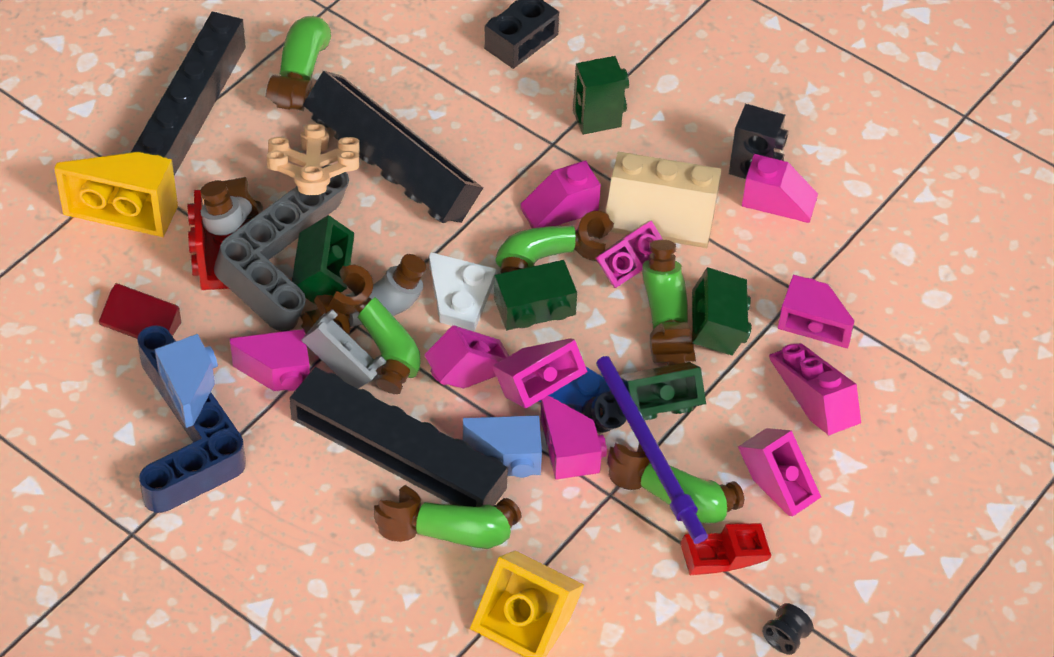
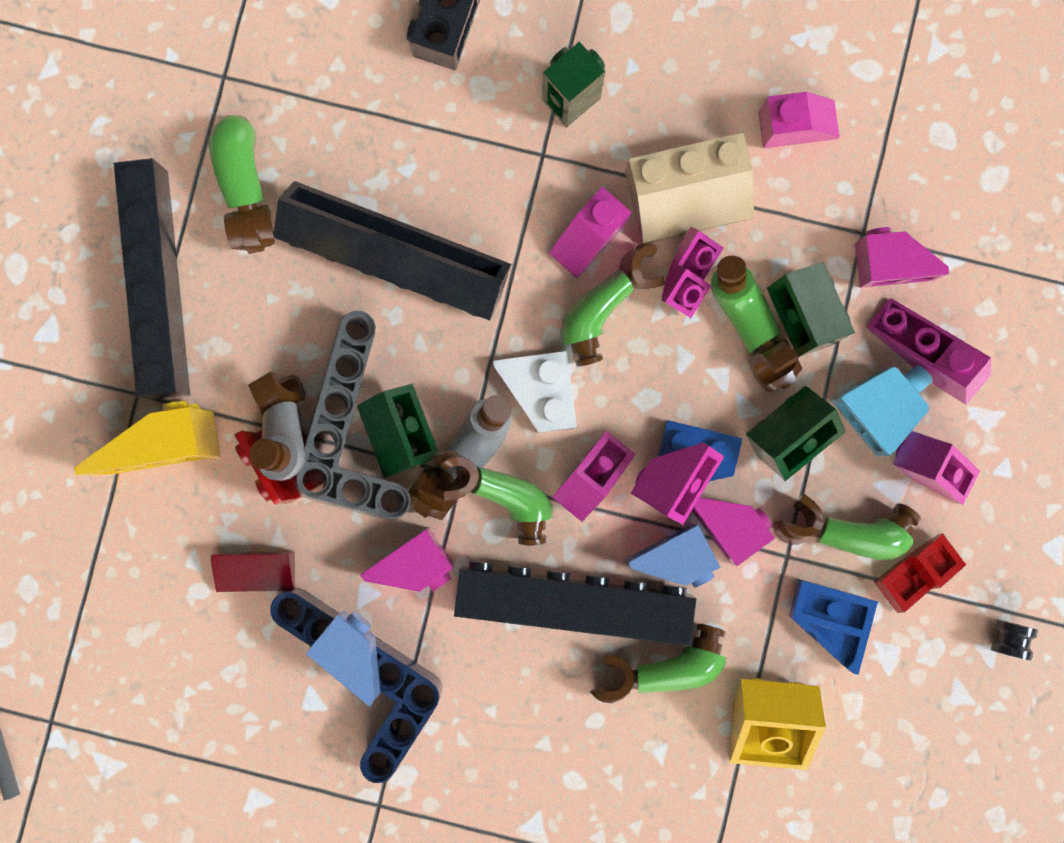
camera: 25 degrees left, 35 degrees up
light nougat plant [266,124,359,195] -> none
light grey hinge [301,309,386,389] -> none
dark green brick [494,260,577,331] -> none
black wheel [582,391,626,434] -> none
dark purple bar [596,356,708,544] -> none
black brick [729,103,789,179] -> none
none -> blue wing [789,579,878,675]
none -> medium azure torso [830,365,933,456]

